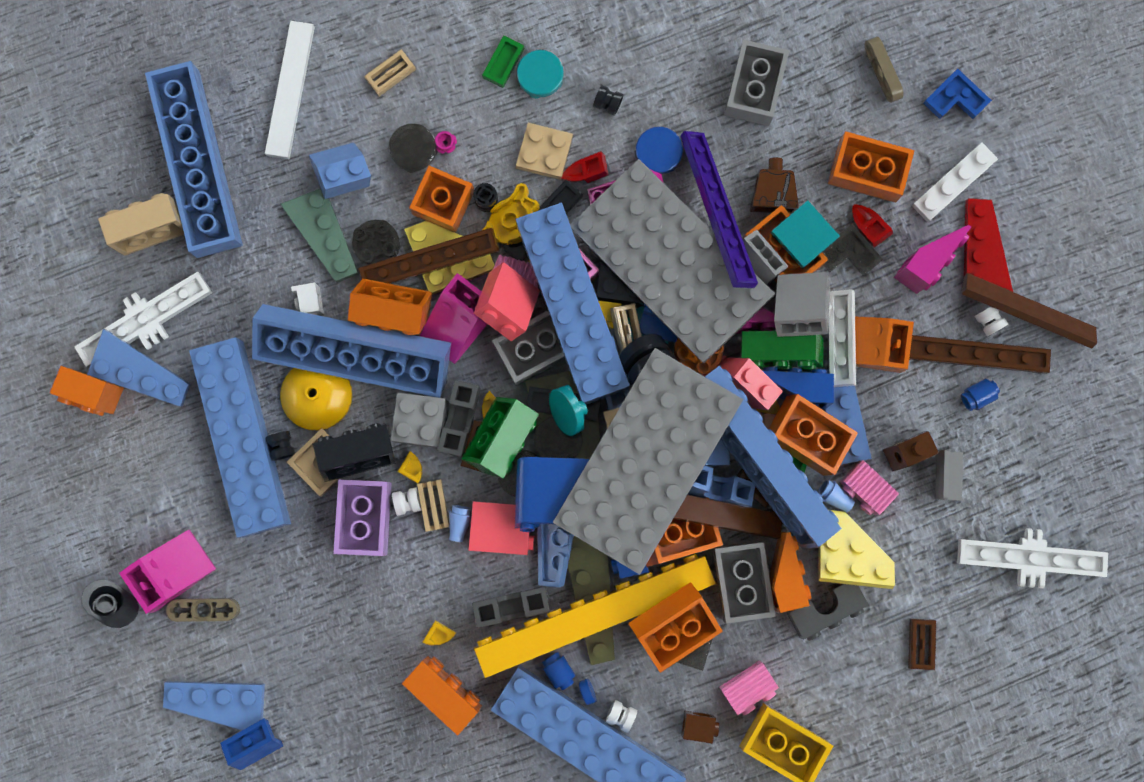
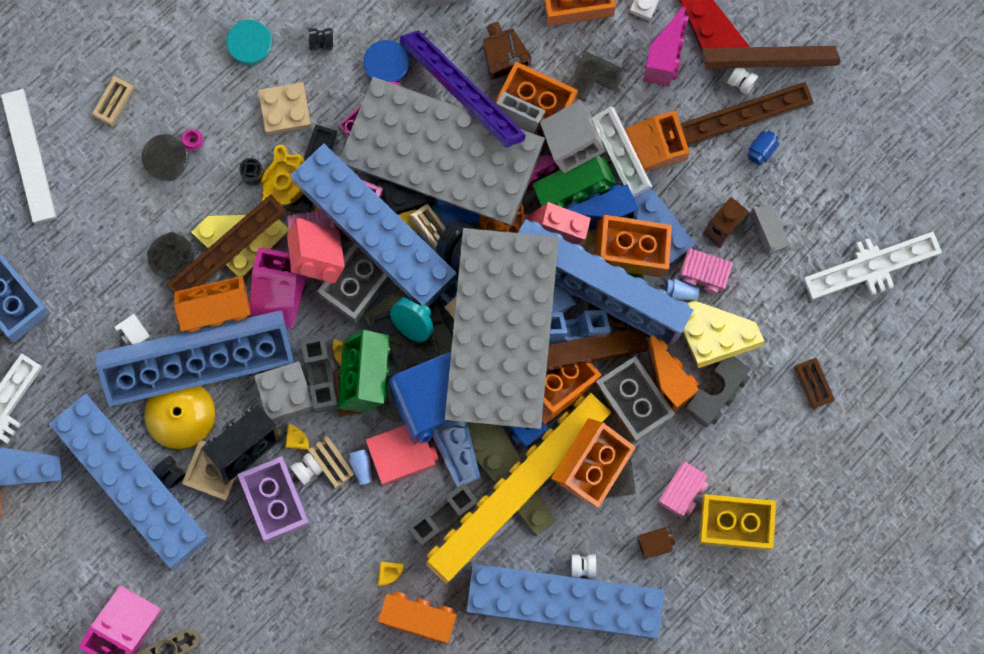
camera: 30 degrees left, 5 degrees down
sand green wing [280,188,359,283] -> none
medium blue slope [309,142,371,199] -> none
orange brick [409,165,474,233] -> none
green tile [482,35,525,88] -> none
blue brick [542,652,576,690] -> none
red plate [562,151,609,183] -> none
blue tile [579,678,597,705] -> none
teal tile [771,200,840,269] -> none
red plate [852,204,893,248] -> none

